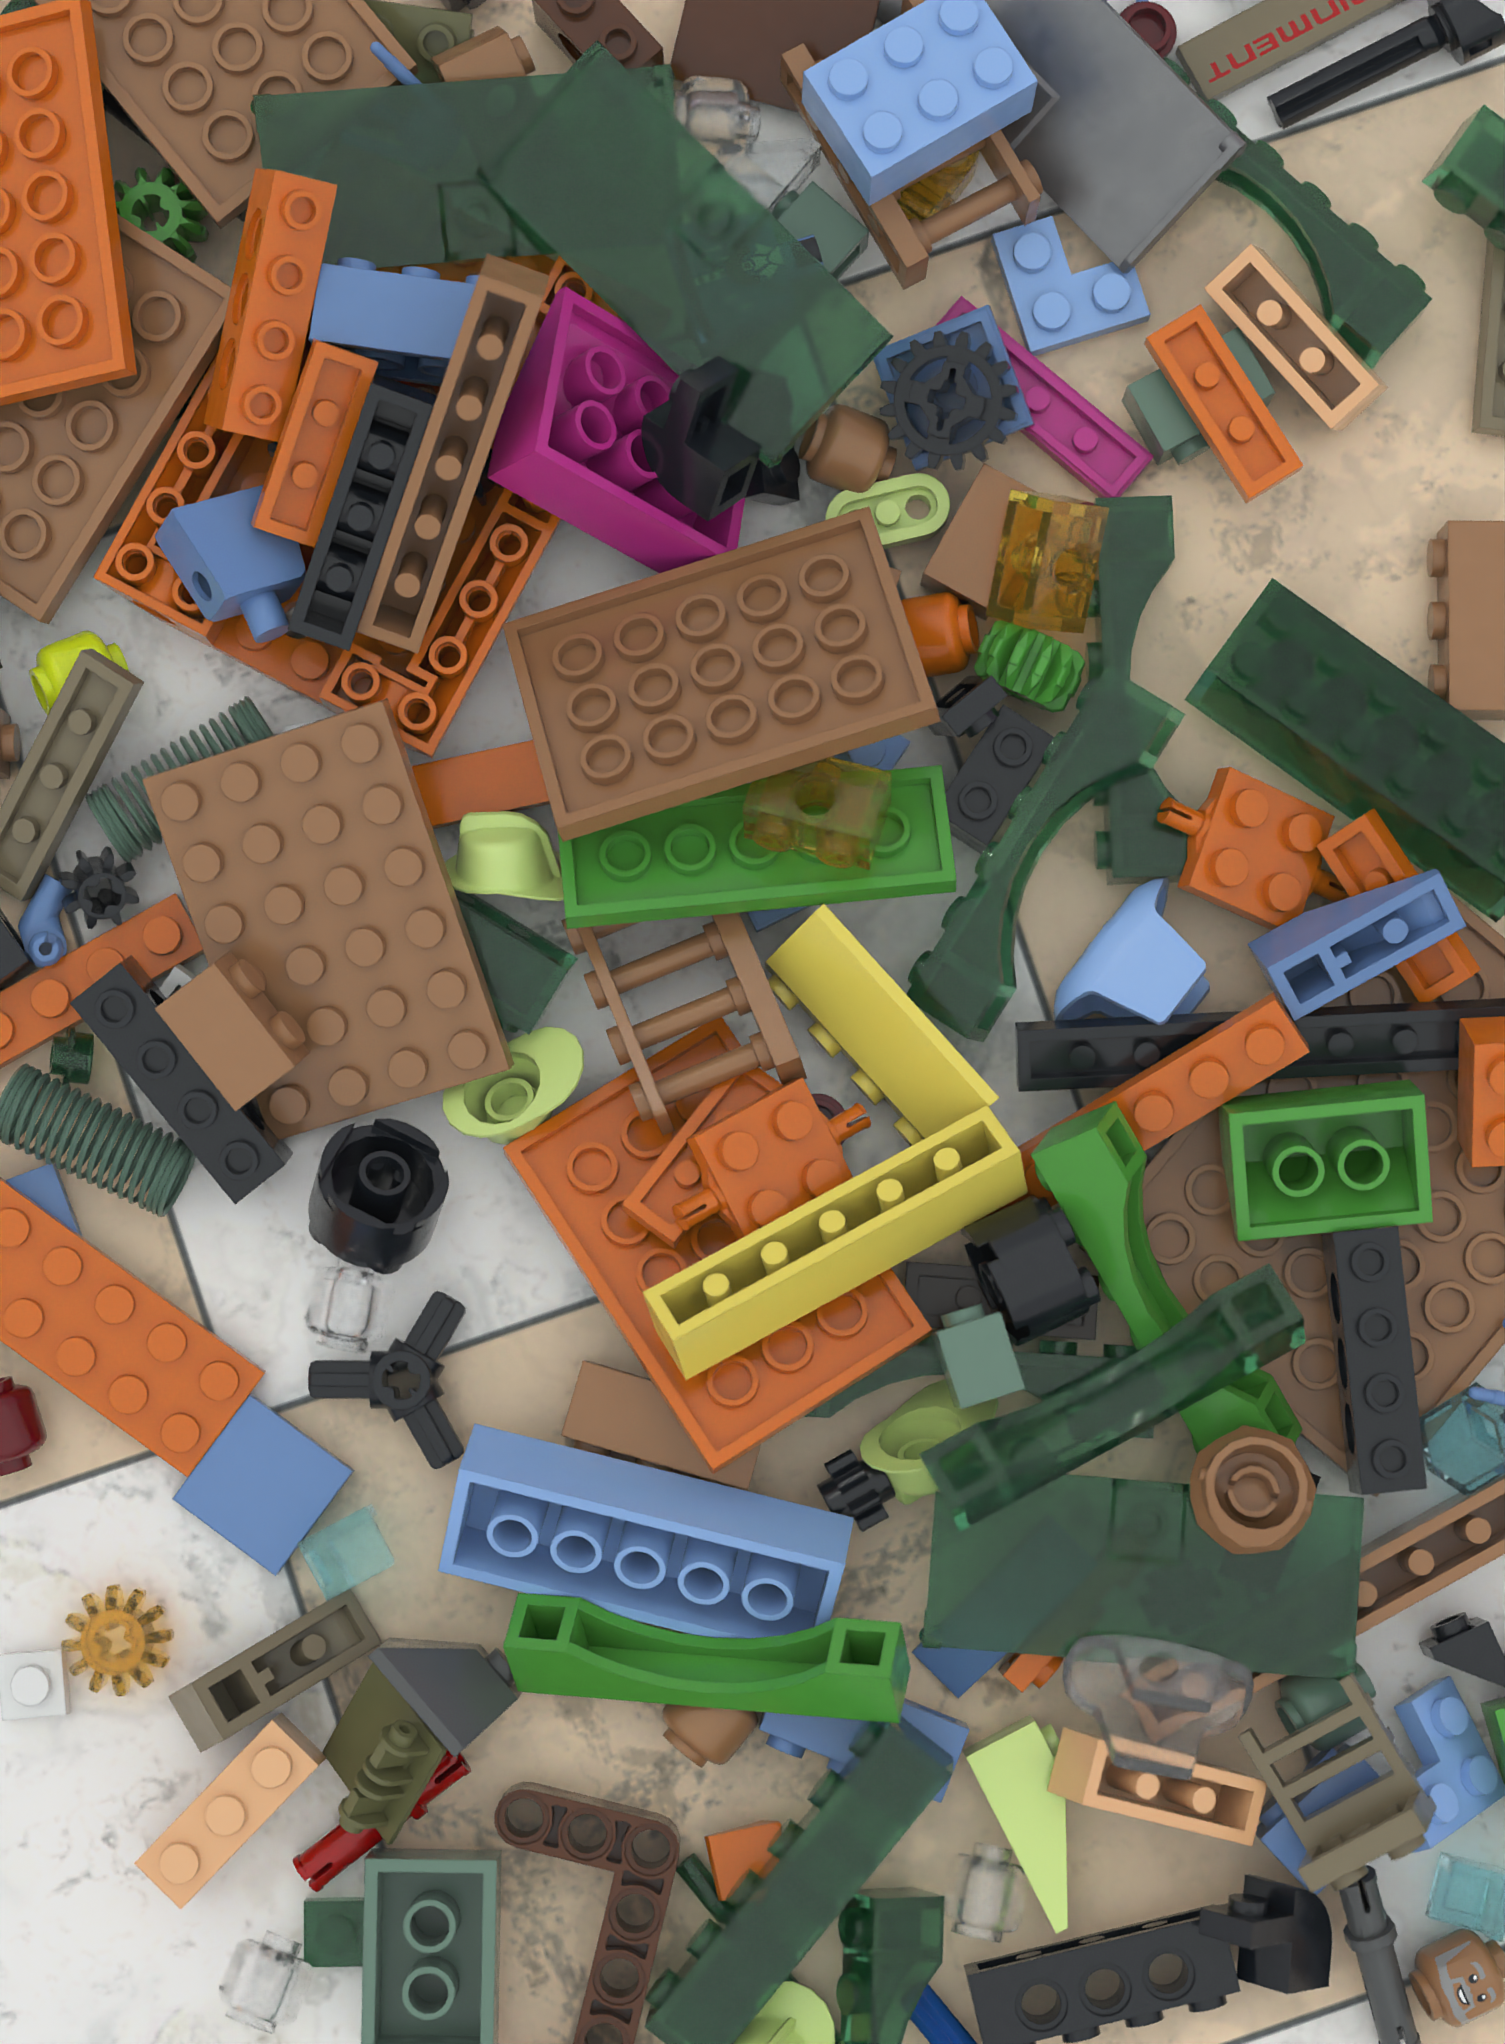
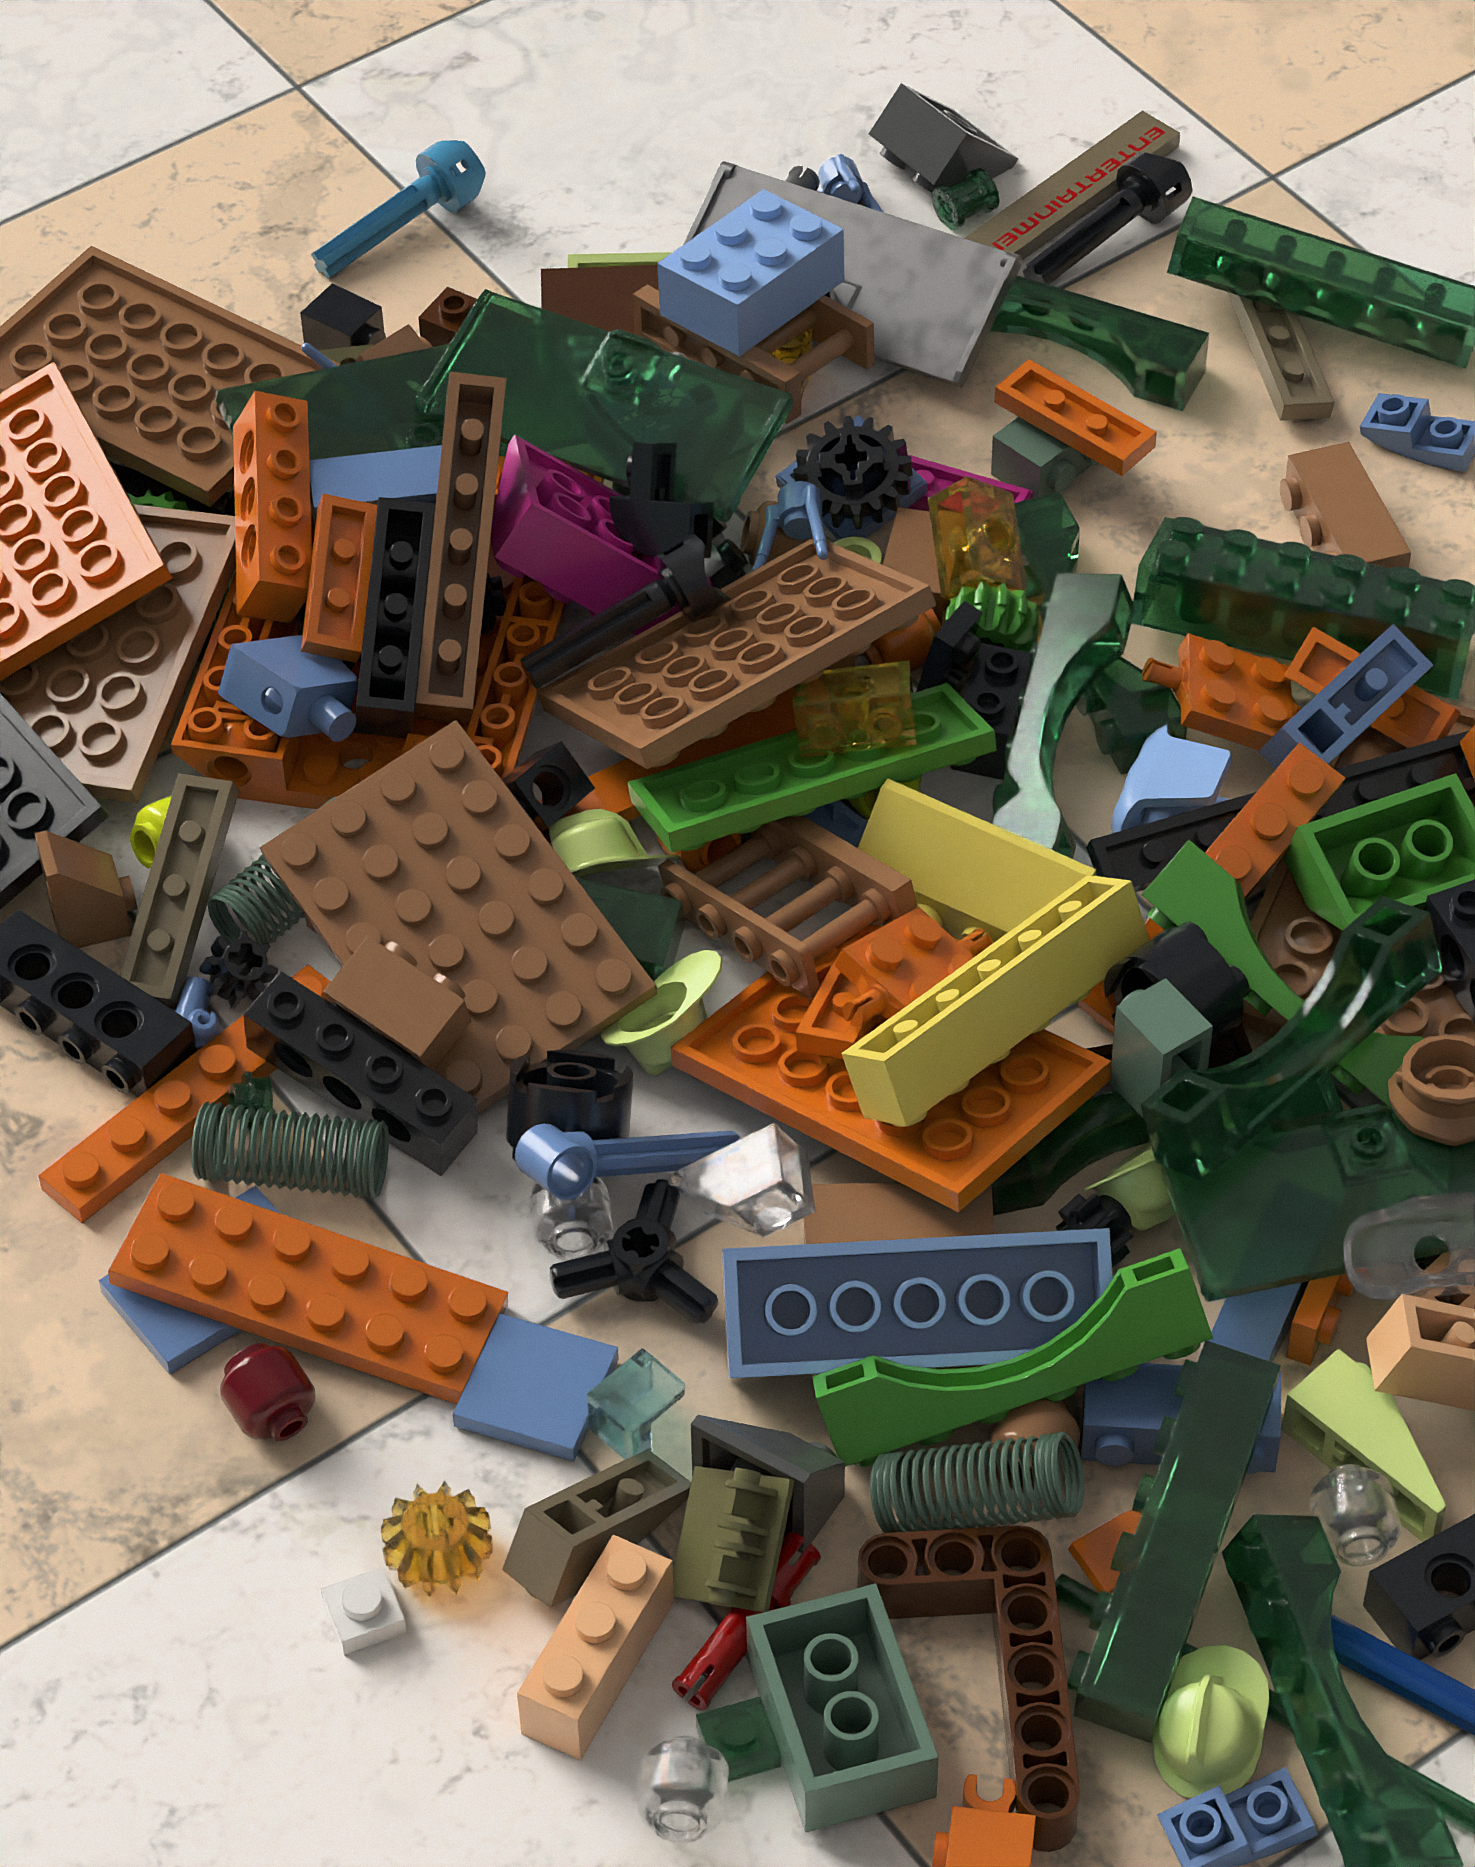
camera: 15 degrees left, 35 degrees down
light blue plate [991,216,1150,356] -> none
light nougat brick [1204,244,1388,431] -> none
none -> black brick [502,741,595,831]
none -> medium blue axle [515,1124,744,1200]
none -> black piece [520,534,731,689]
none -> clear slope [670,1123,816,1237]
none -> medium blue plant [752,481,829,571]
none -> sand green piece [870,1432,1084,1533]

